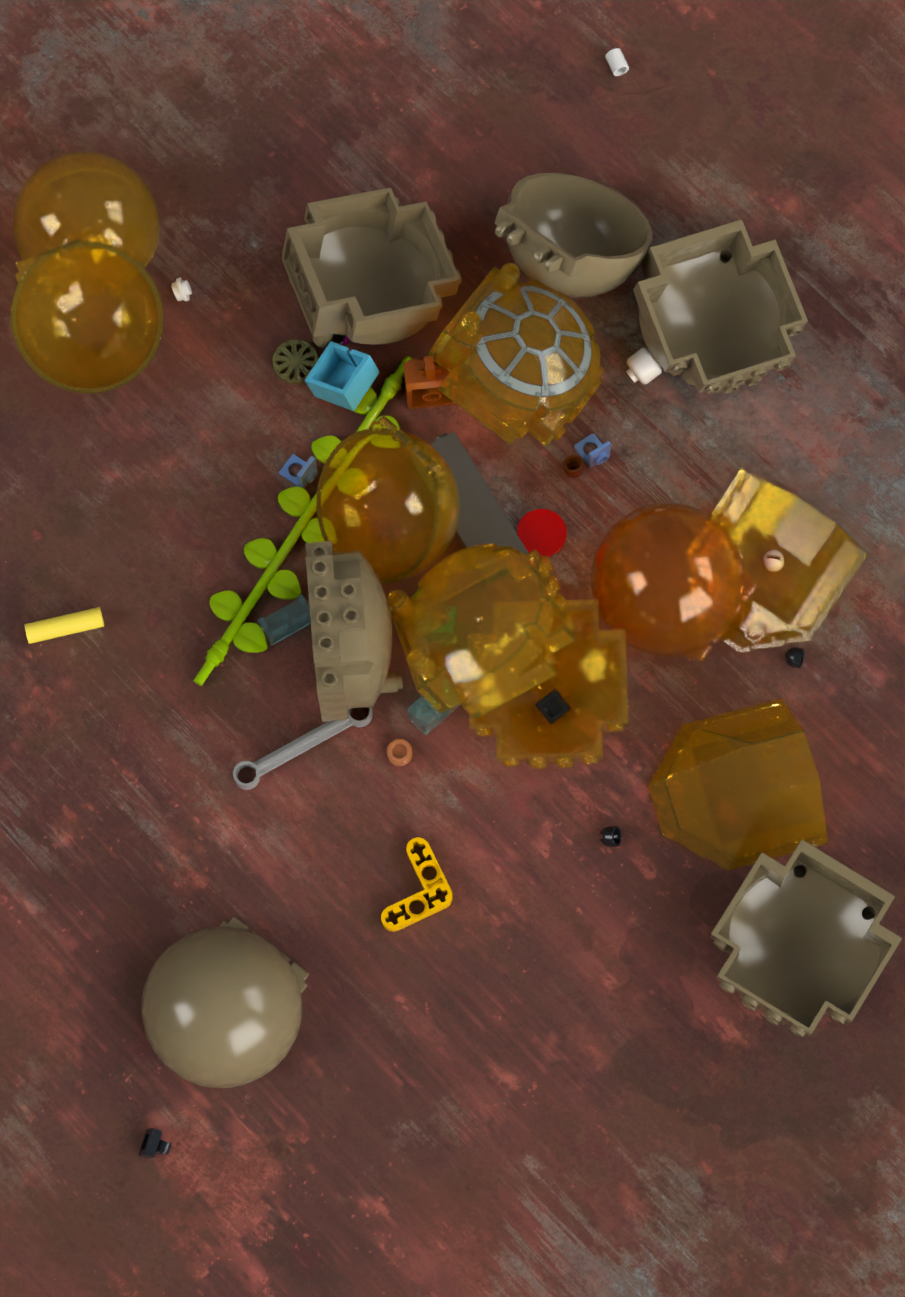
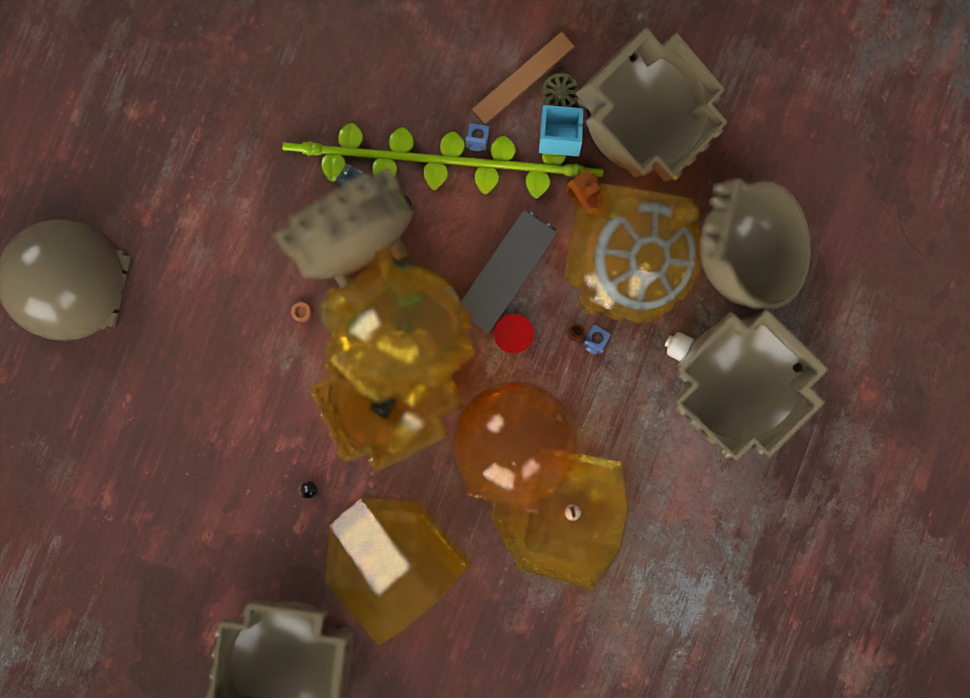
camera: 65 degrees right, 15 degrees up
light yellow piece [24,607,104,644] -> none
light grey piece [233,707,373,790] -> none
clear yellow windscreen [317,416,460,584] -> none
yellow beam [381,837,453,932] -> none
white hinge [605,48,629,76] -> none
black hinge [785,647,805,669] -> none
none -> medium nougat tile [472,32,575,125]

